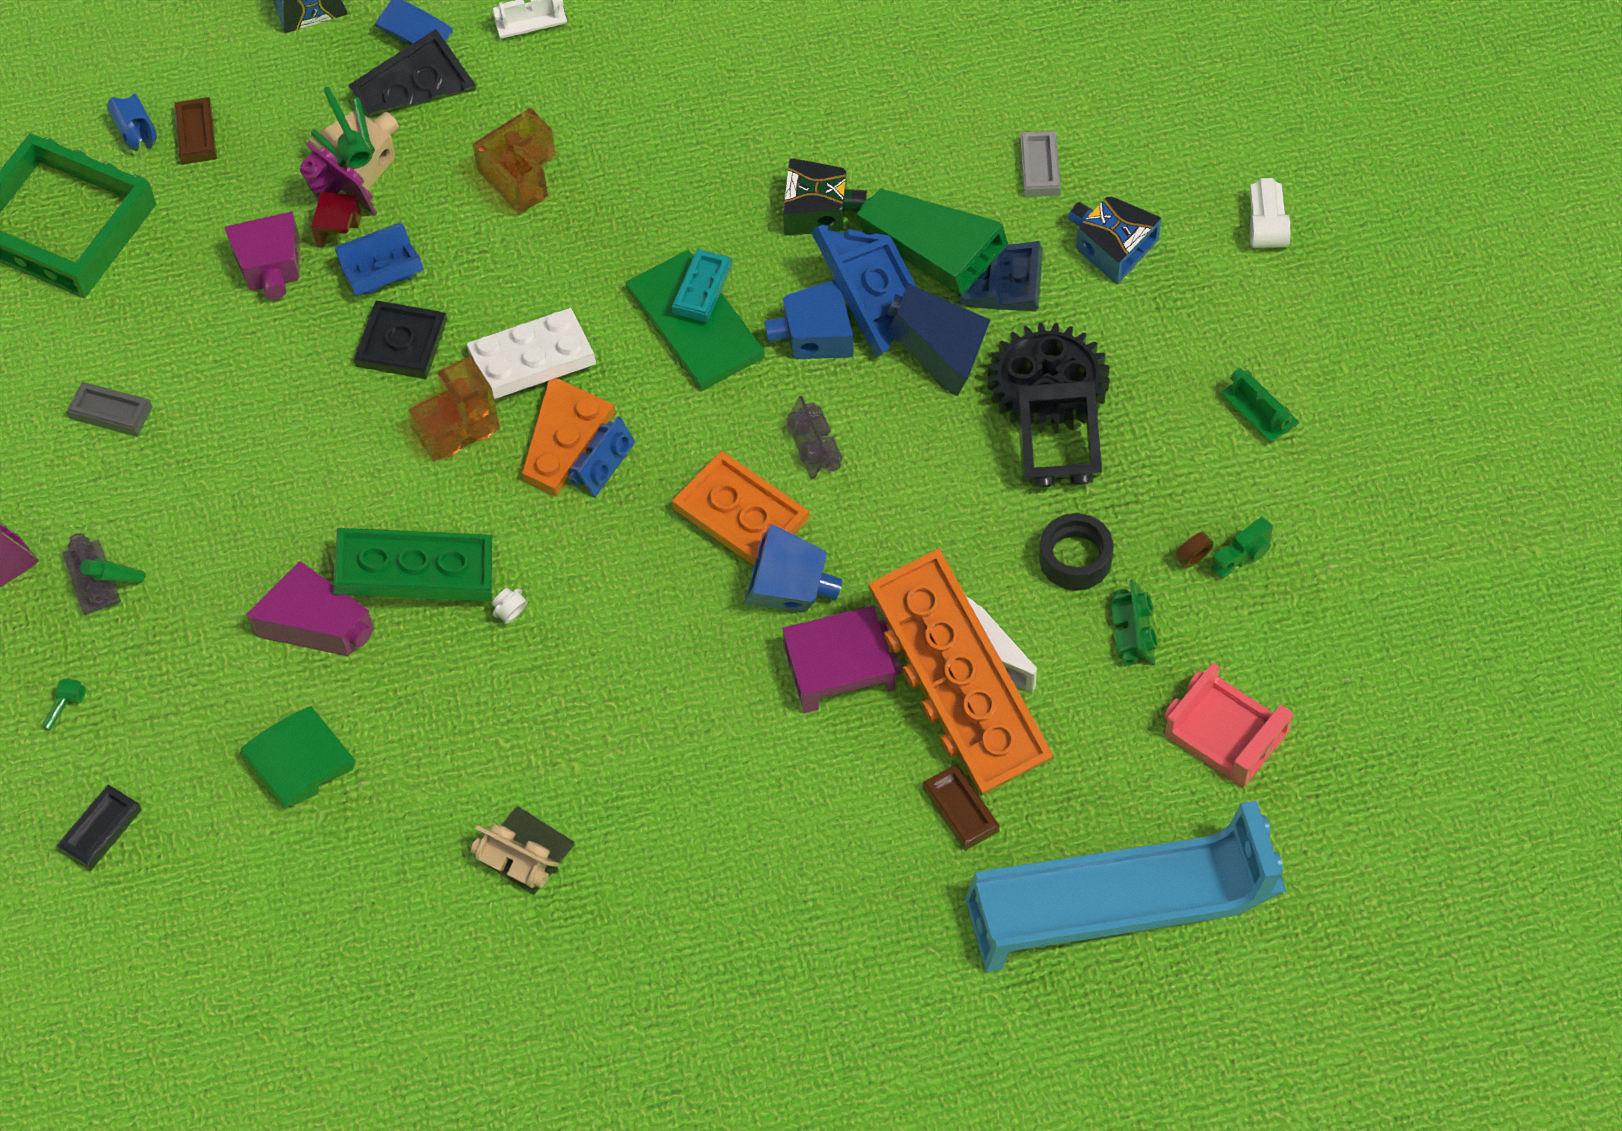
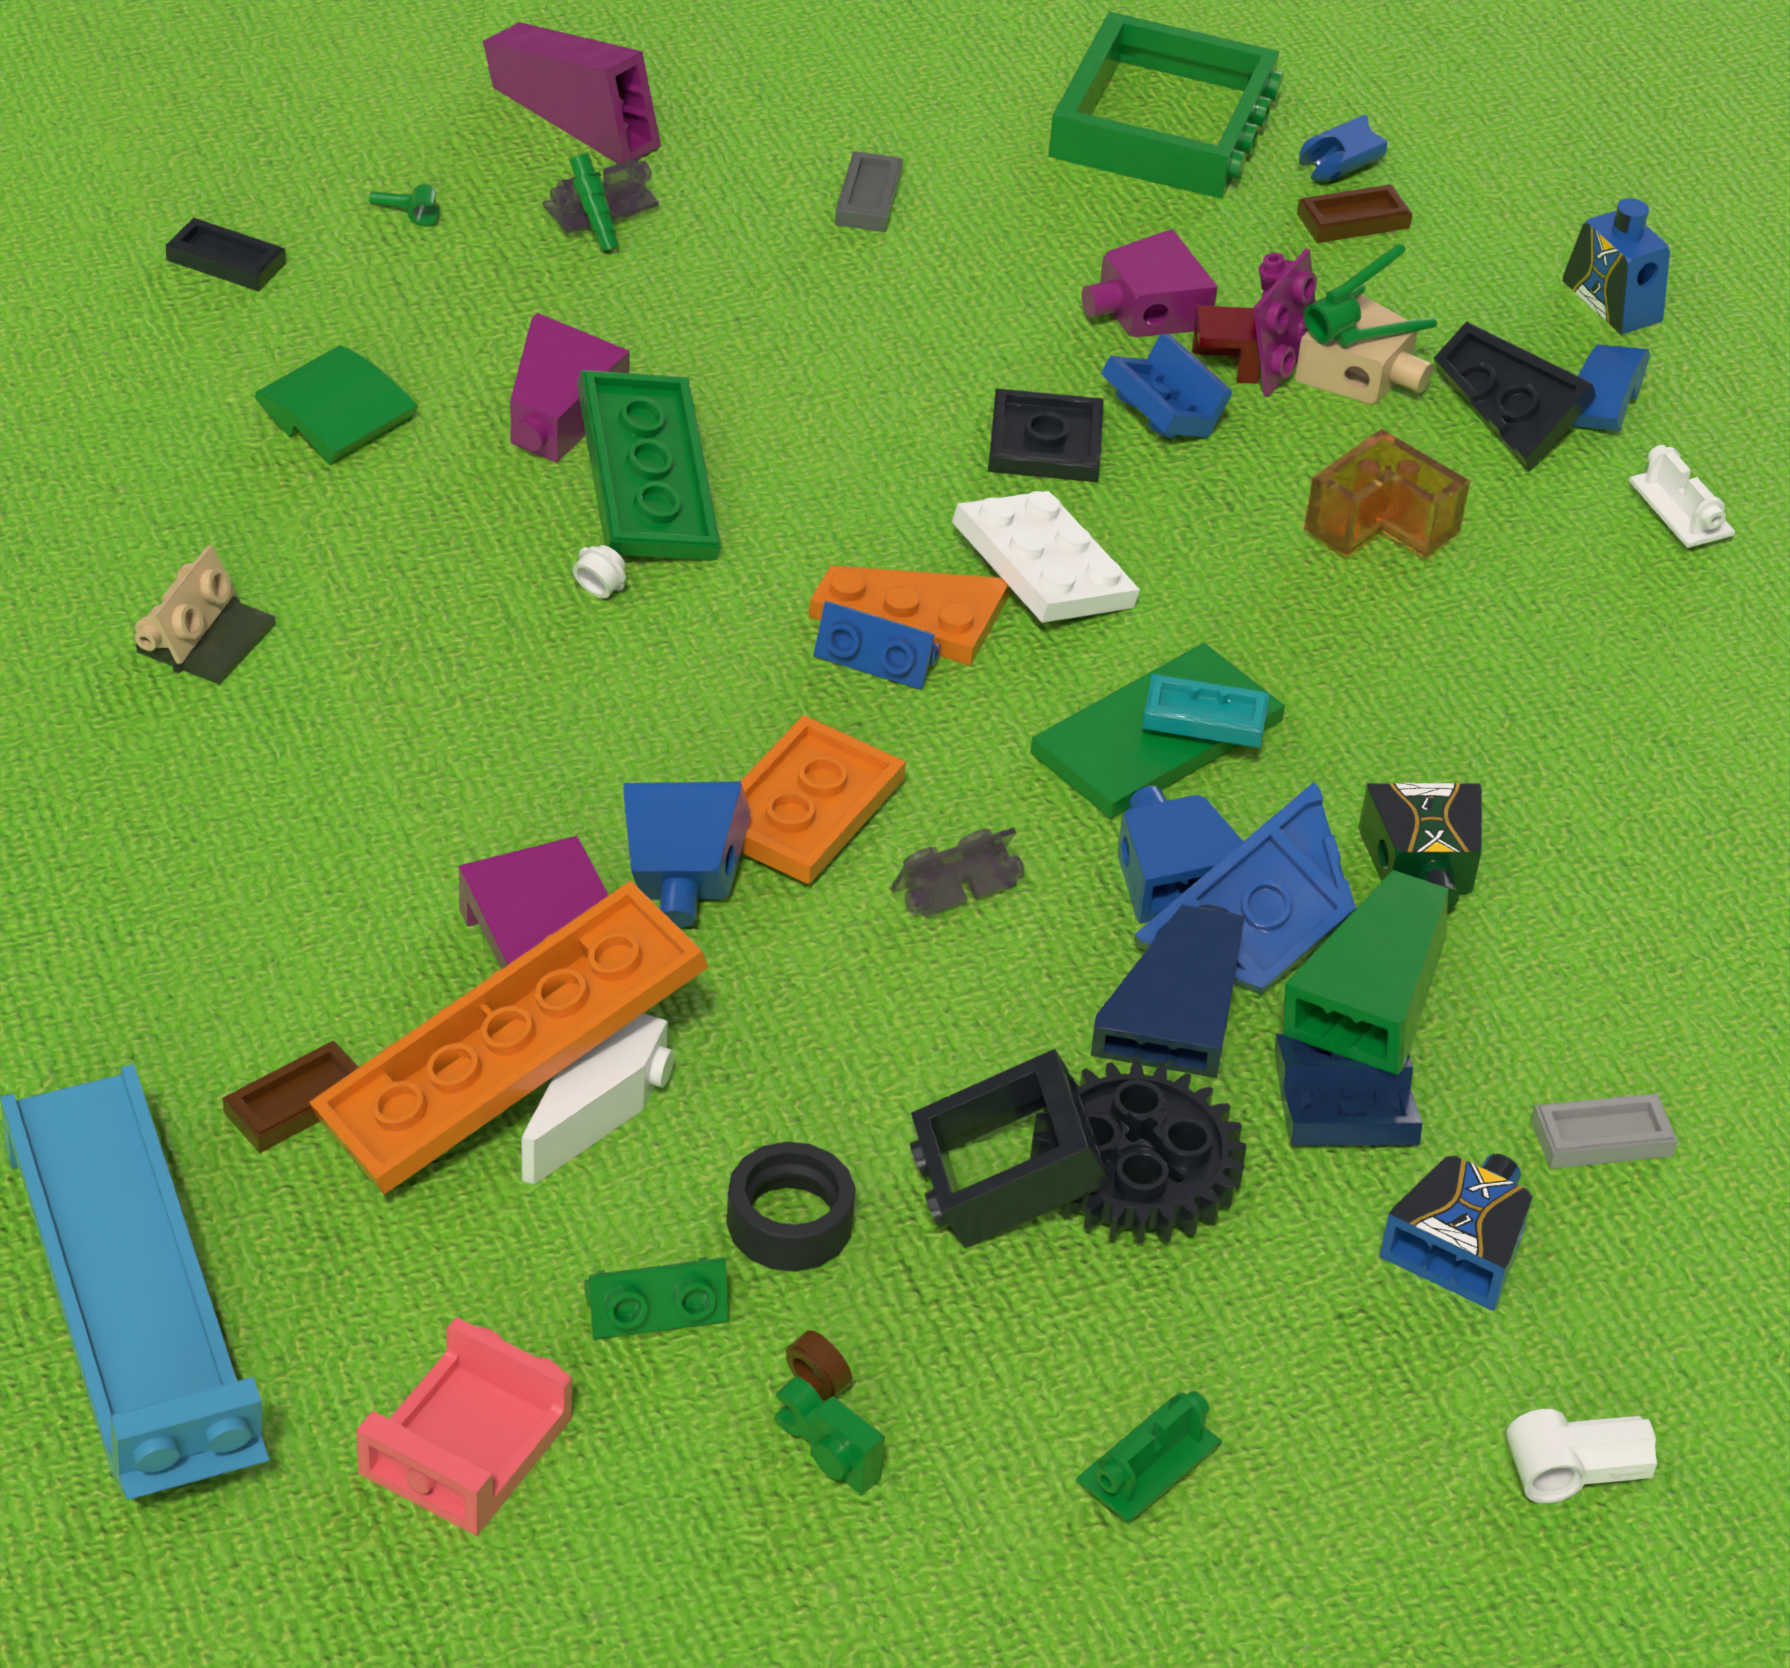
camera: 75 degrees right, 15 degrees down
clear orange brick [408,355,500,462] -> none

